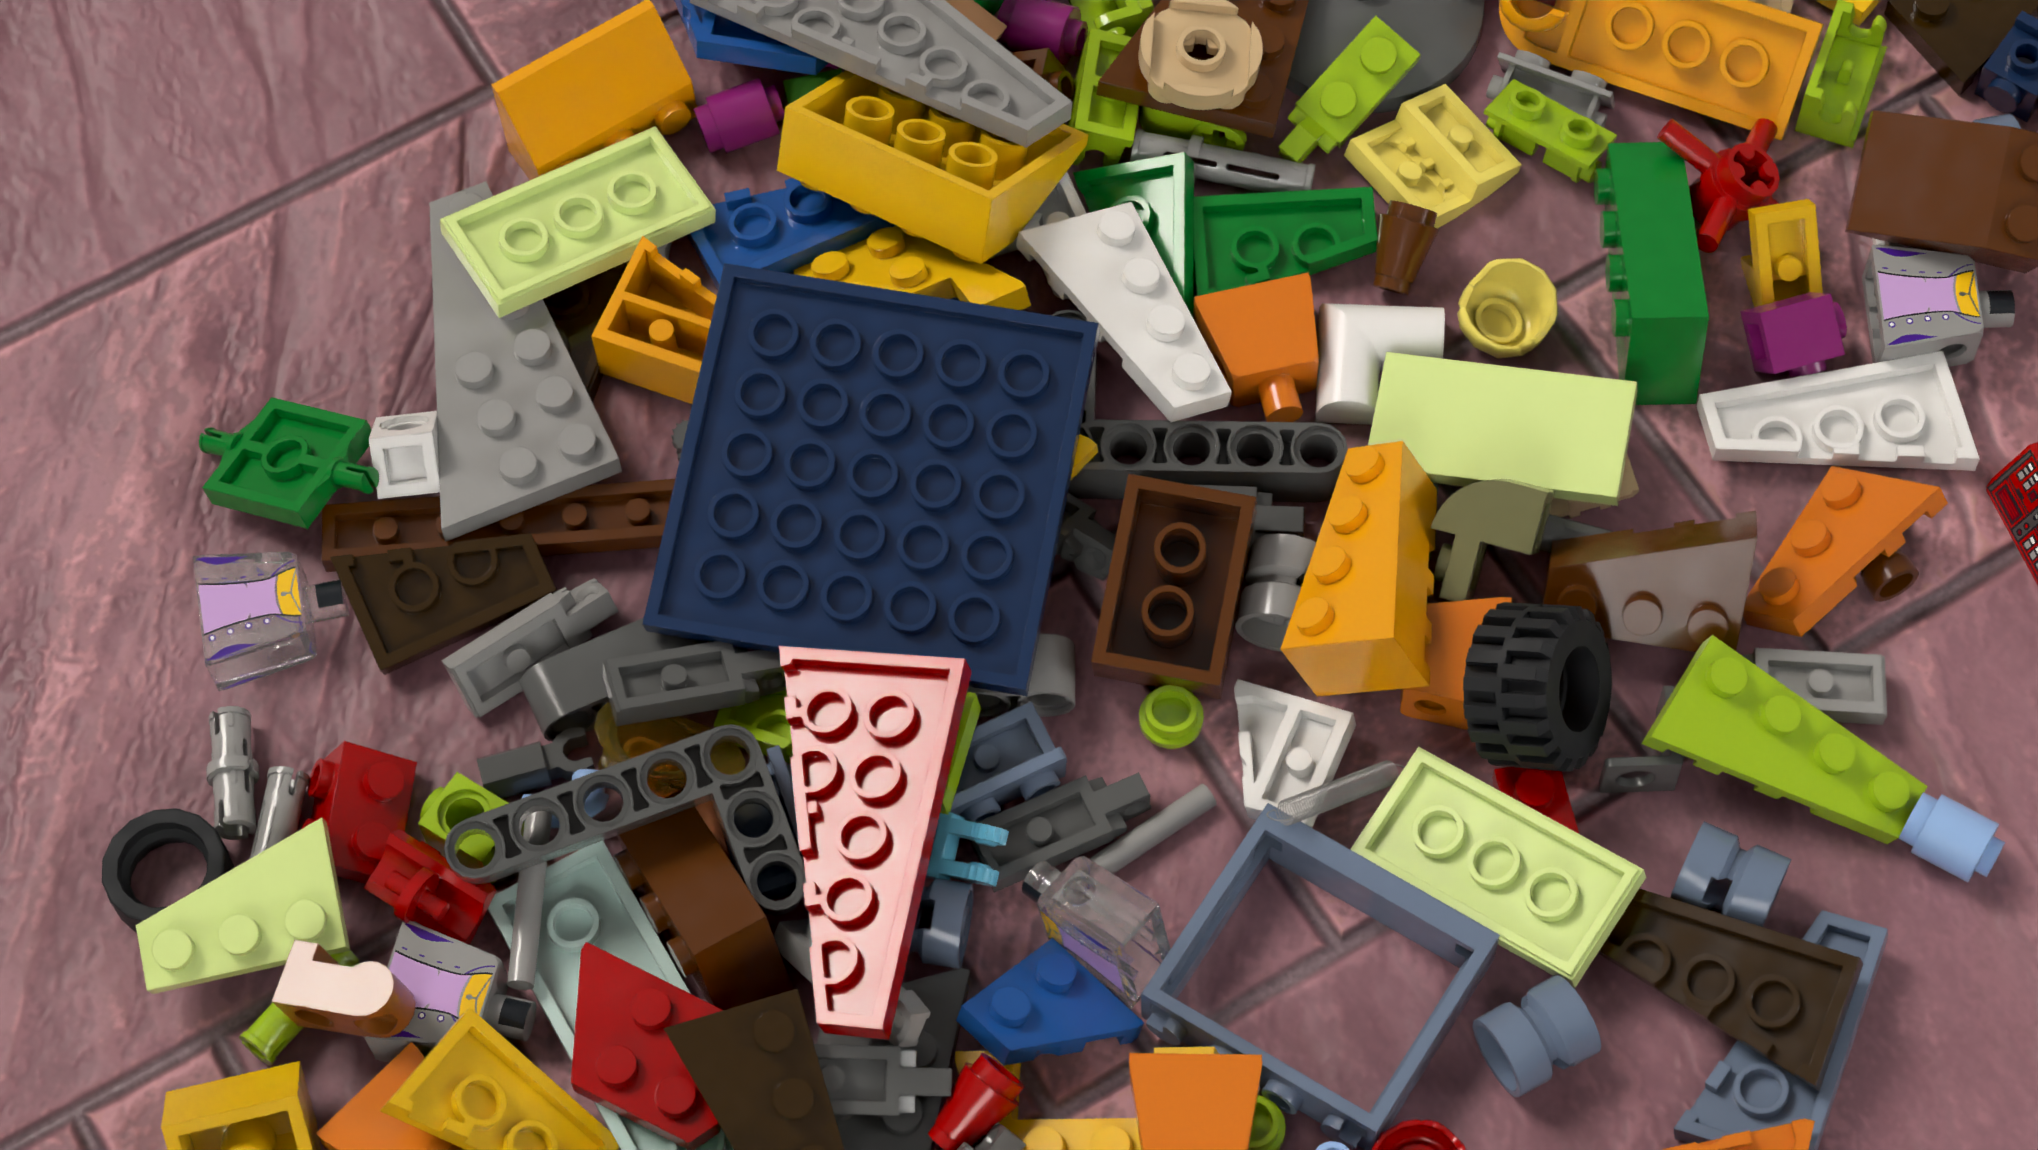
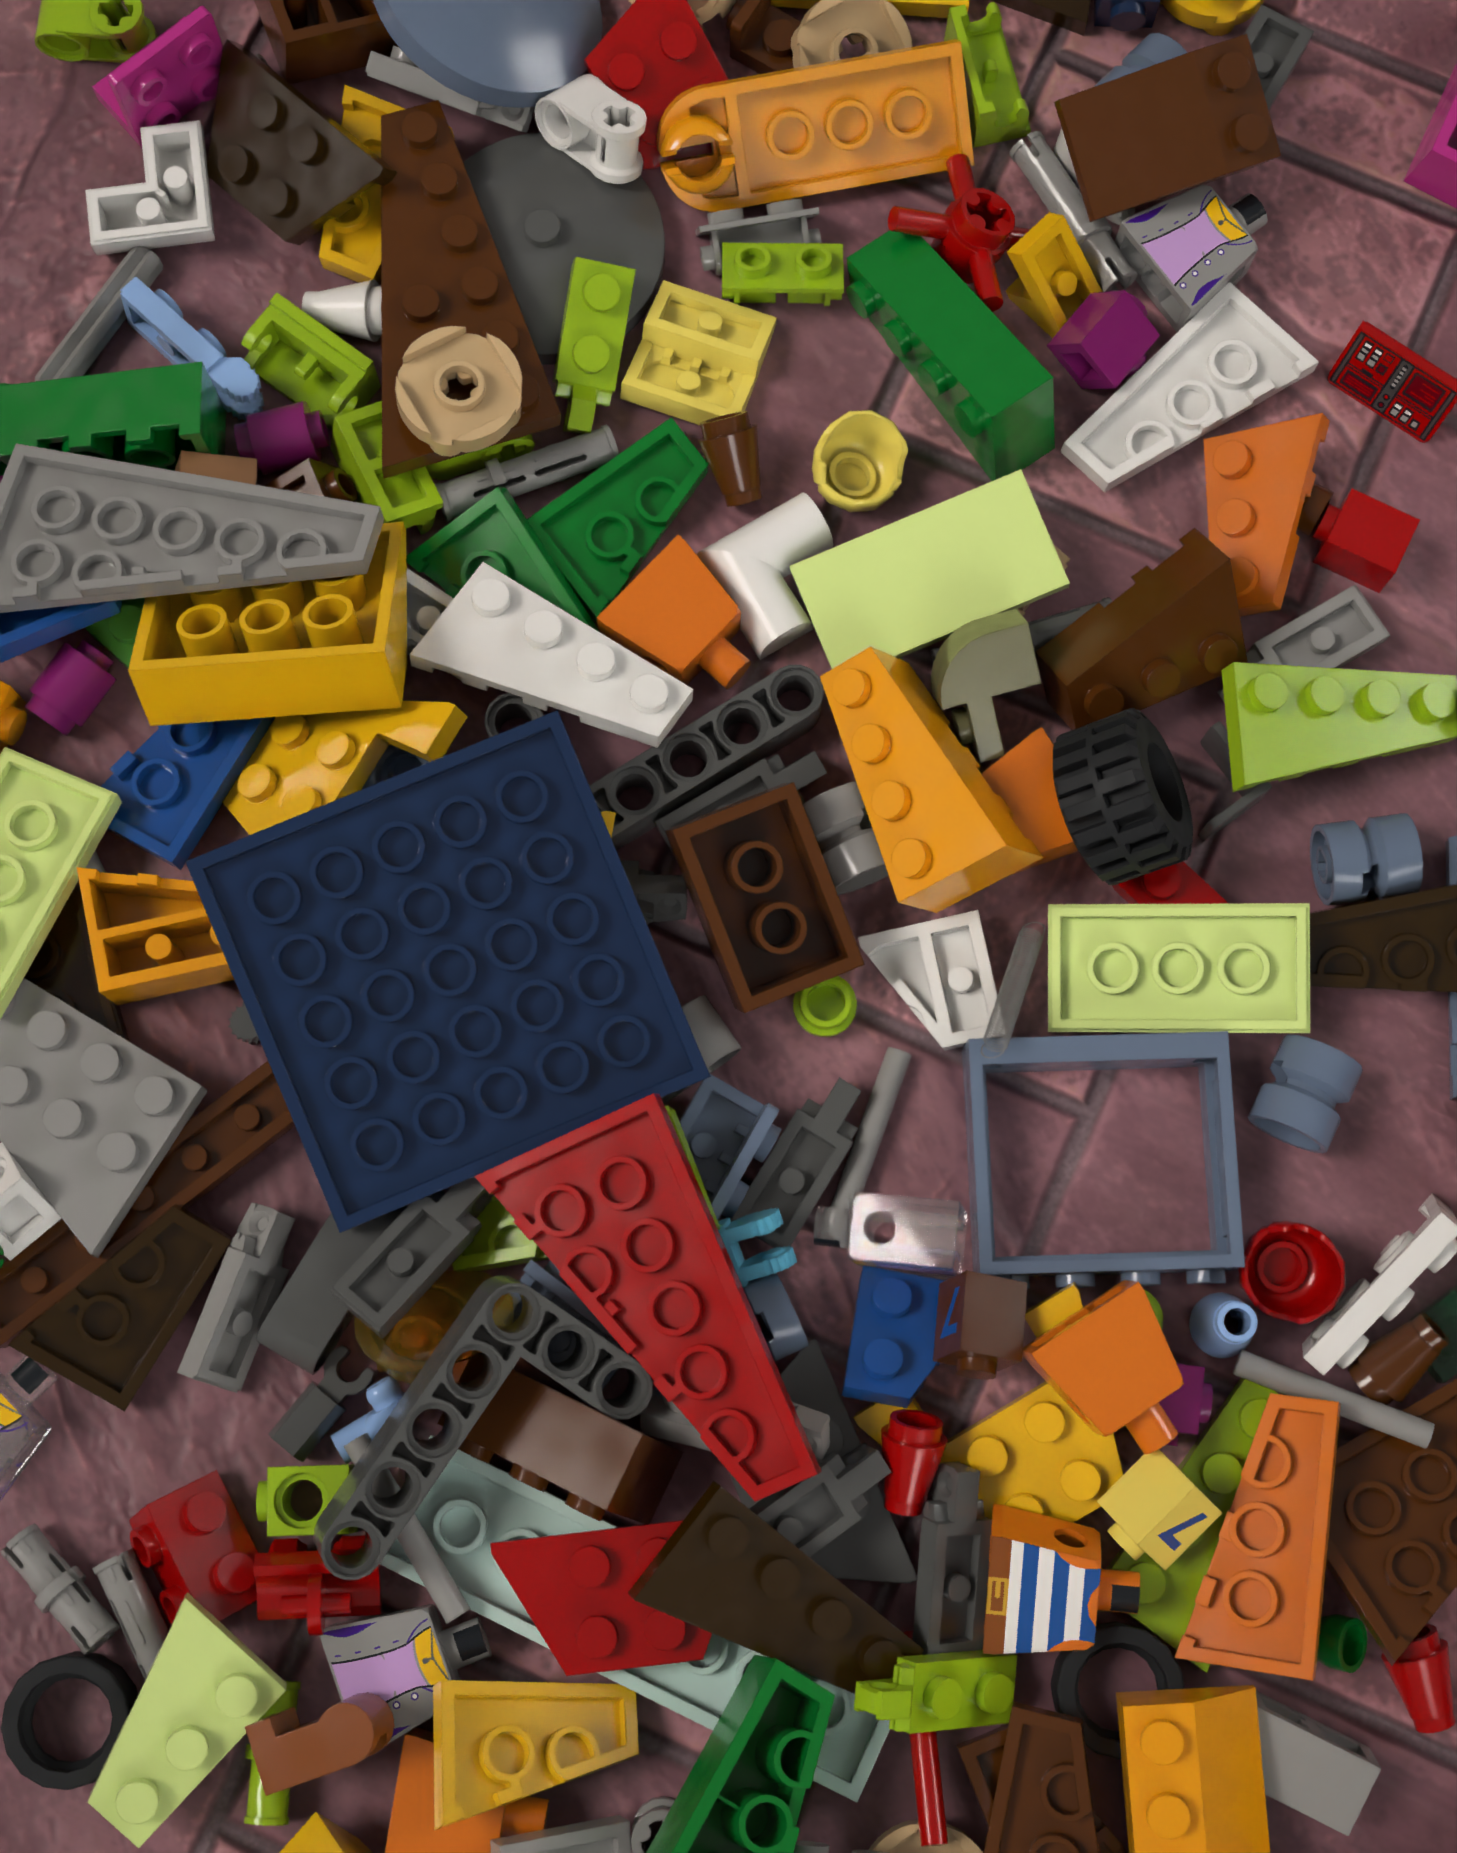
camera: 40 degrees left, 15 degrees up
none -> reddish brown brick [933,1270,1028,1380]
none -> light grey pin [1009,131,1138,292]
none -> red brick [1312,488,1420,593]

